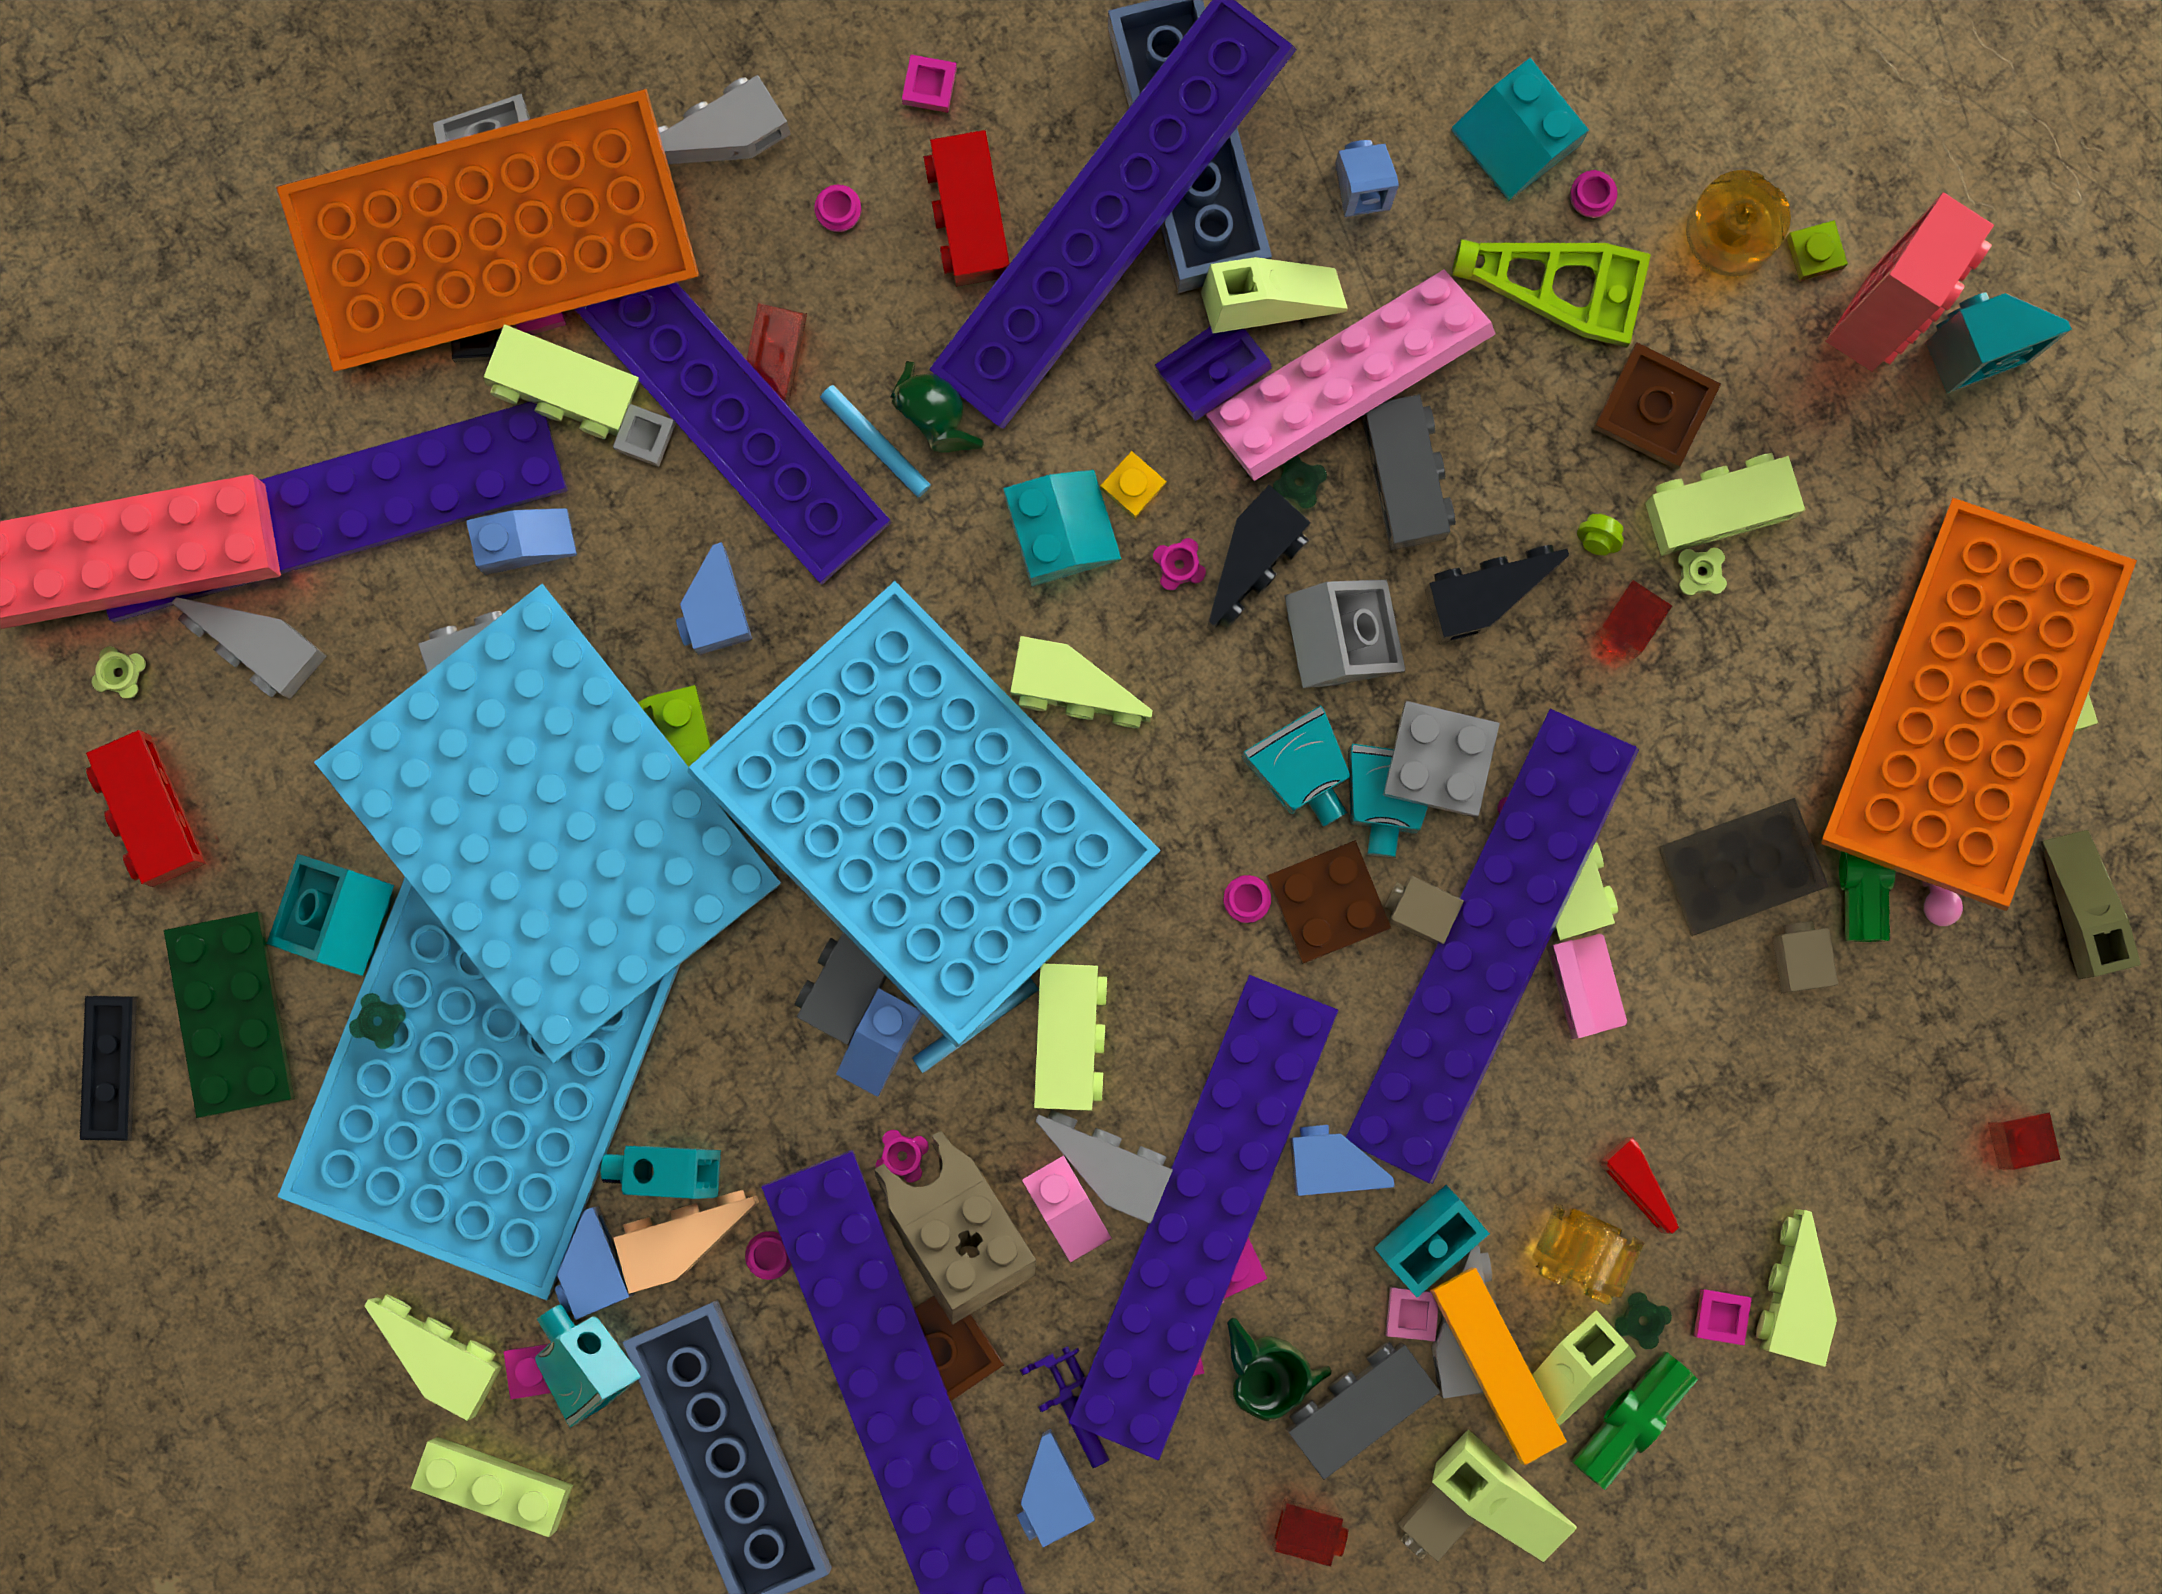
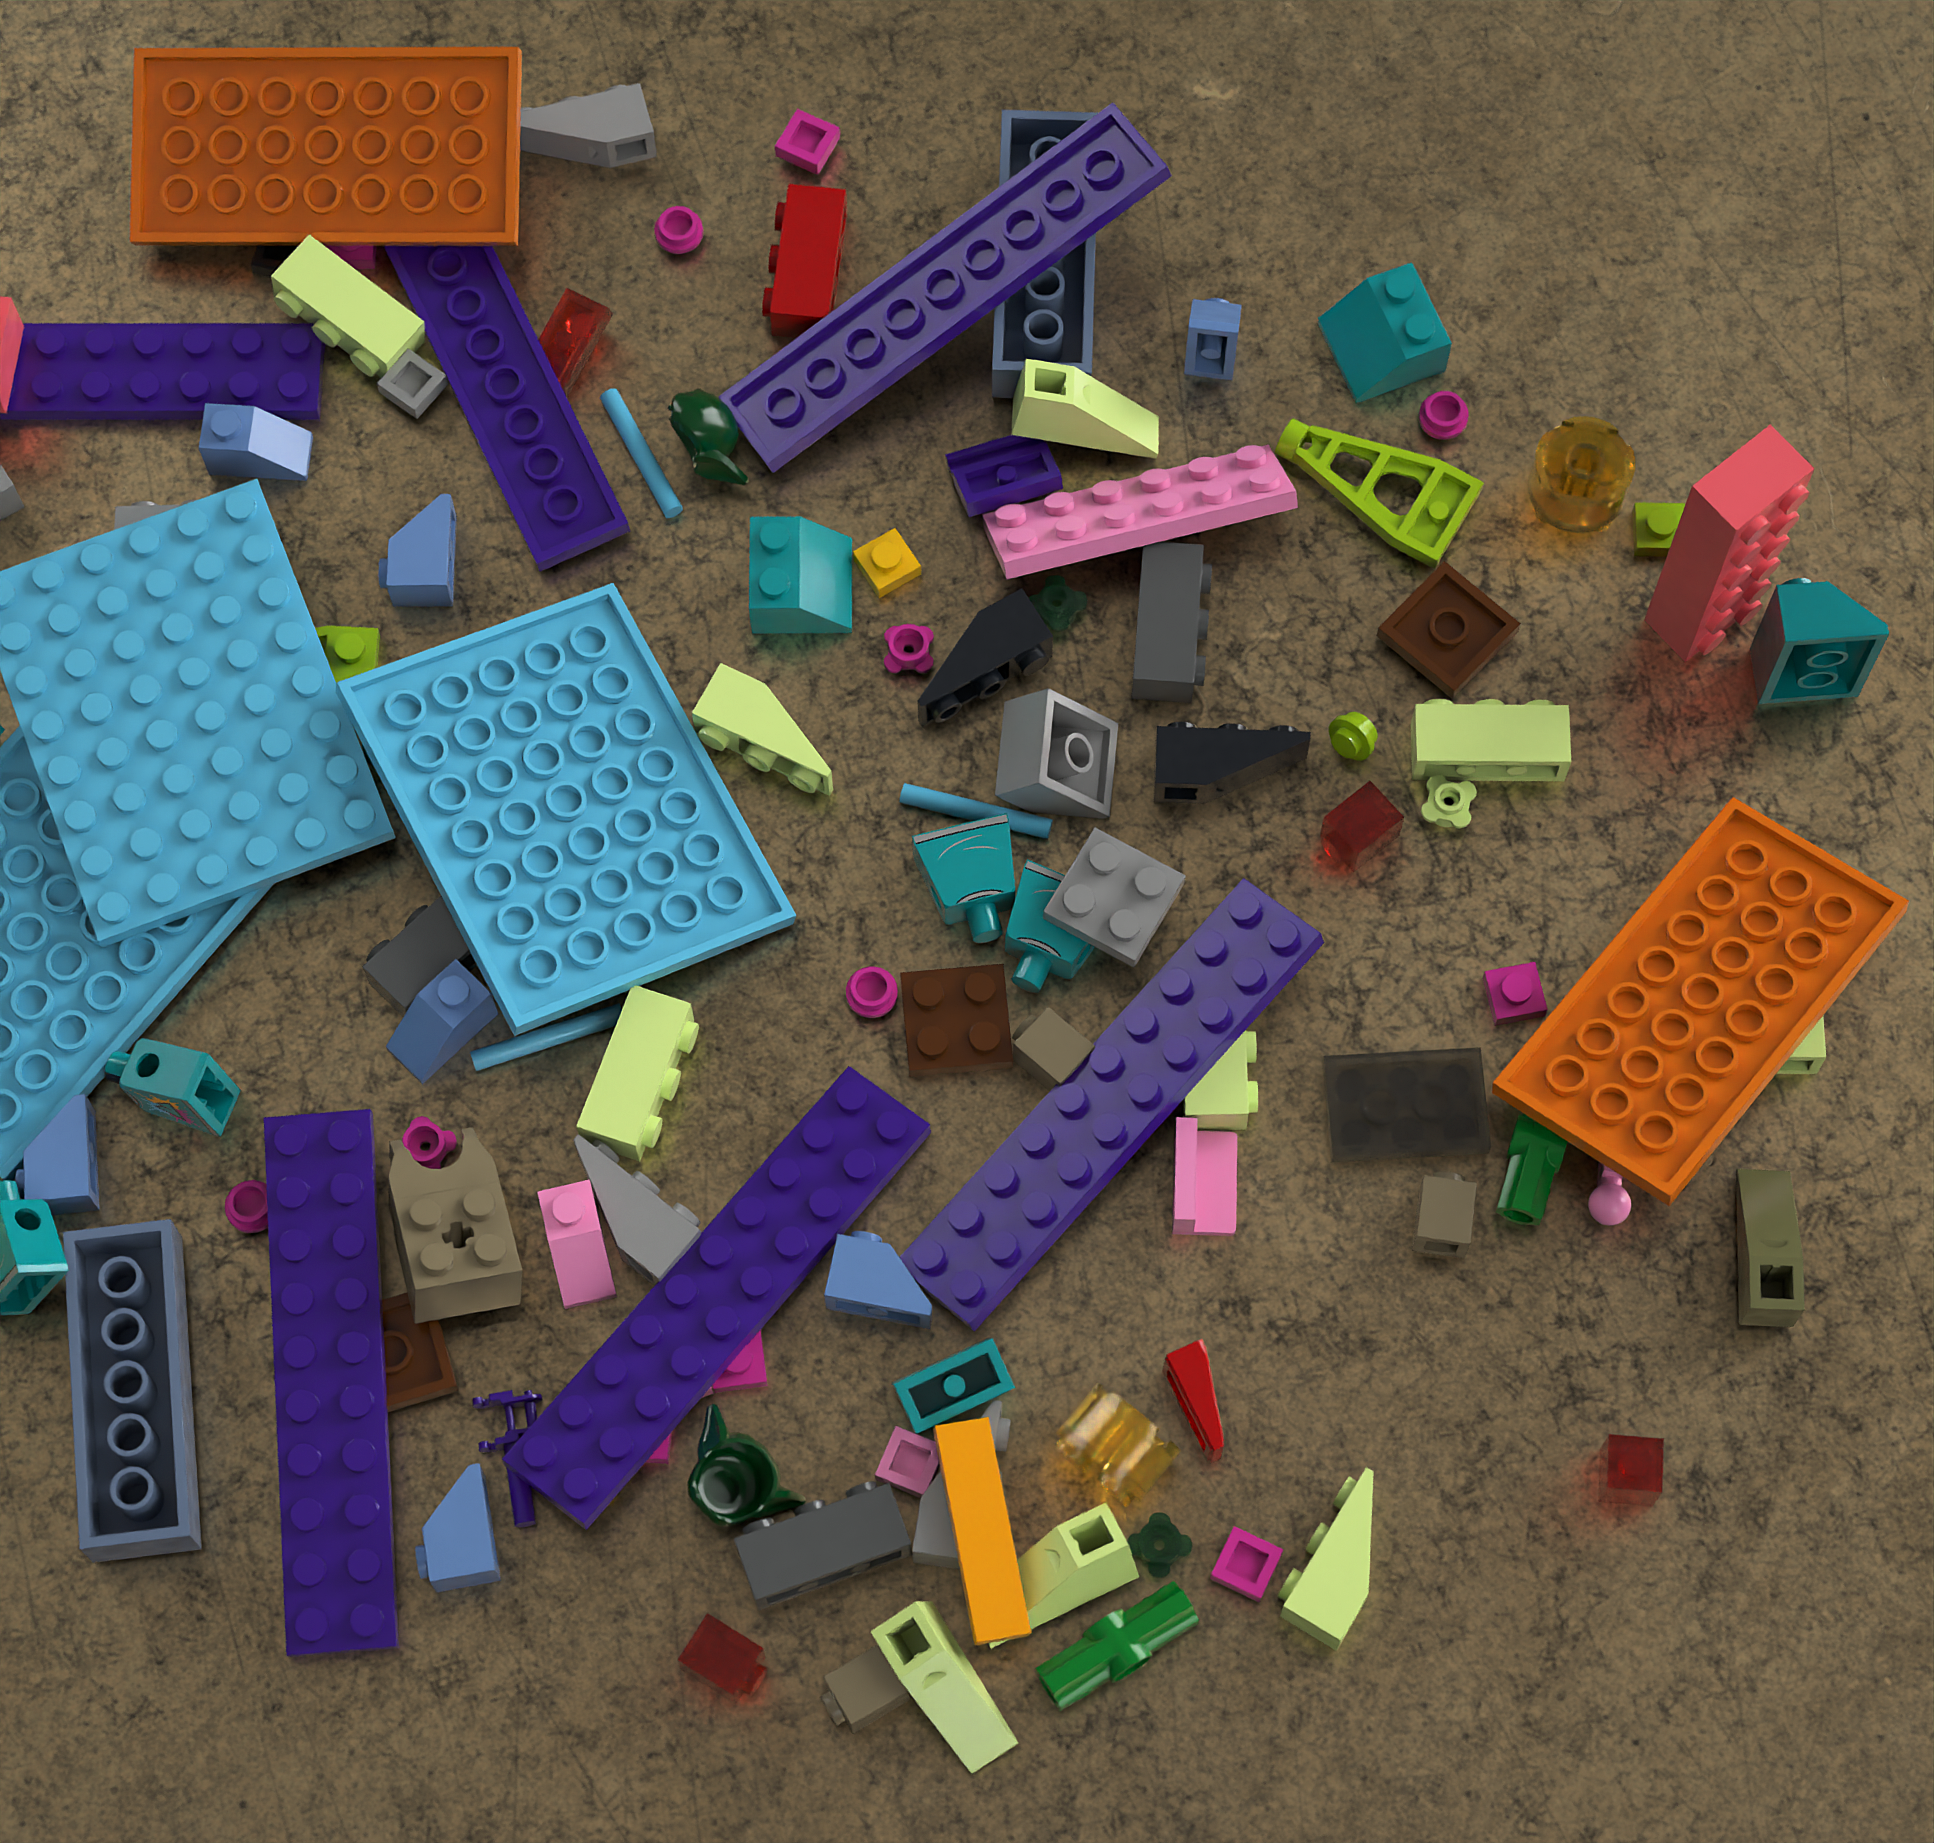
camera: 20 degrees right, 15 degrees down
light nougat slope [613,1190,759,1294] -> none
none -> medium azure bar [900,783,1053,839]
none -> dark pink plate [1482,962,1548,1026]

